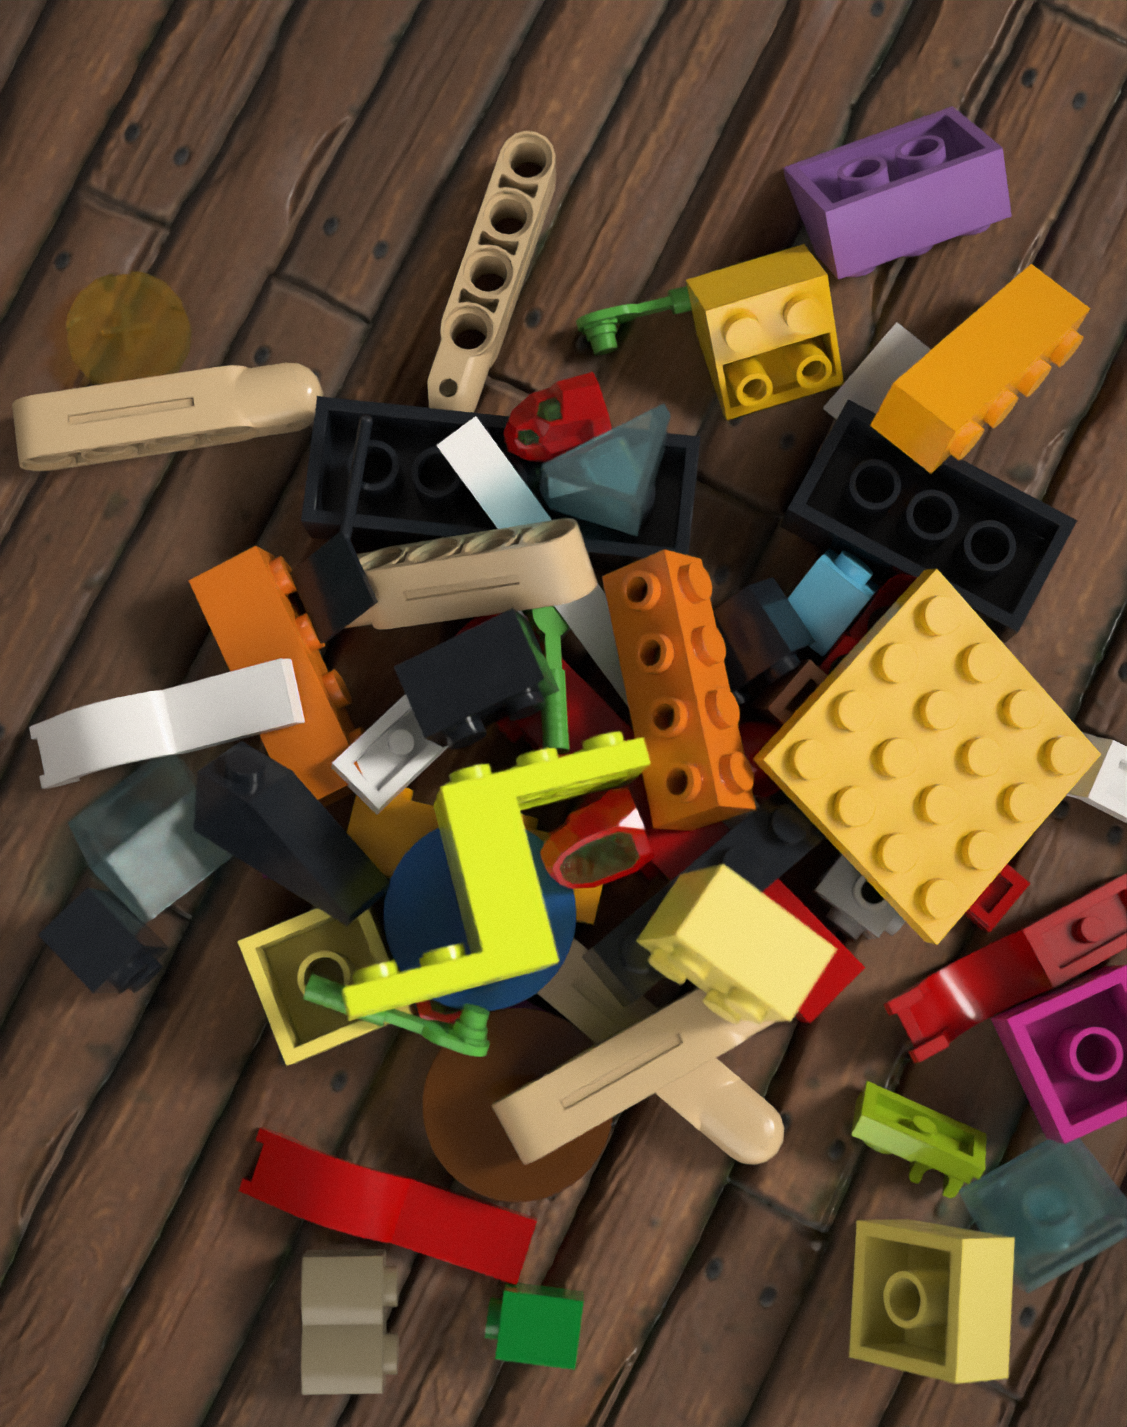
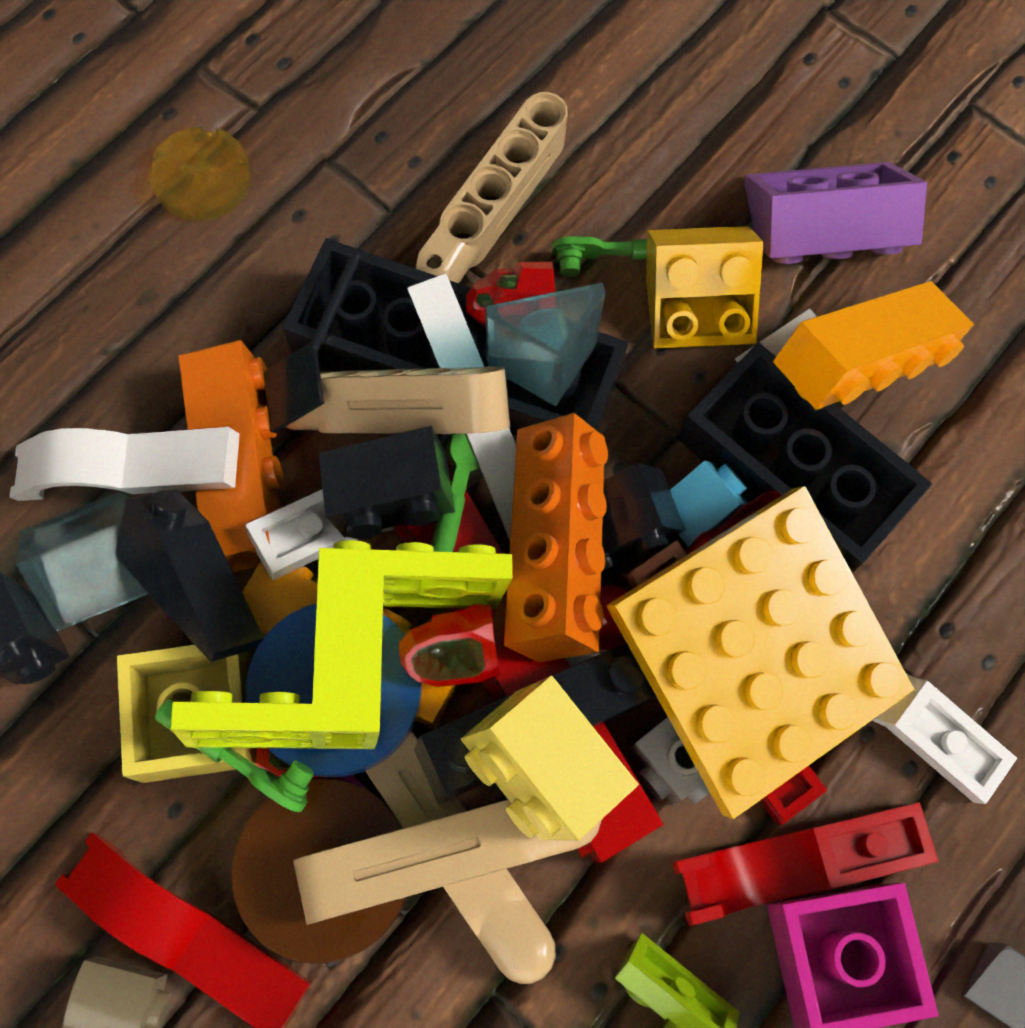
camera: 10 degrees right, 10 degrees down
tan piece [12,363,323,471] -> none

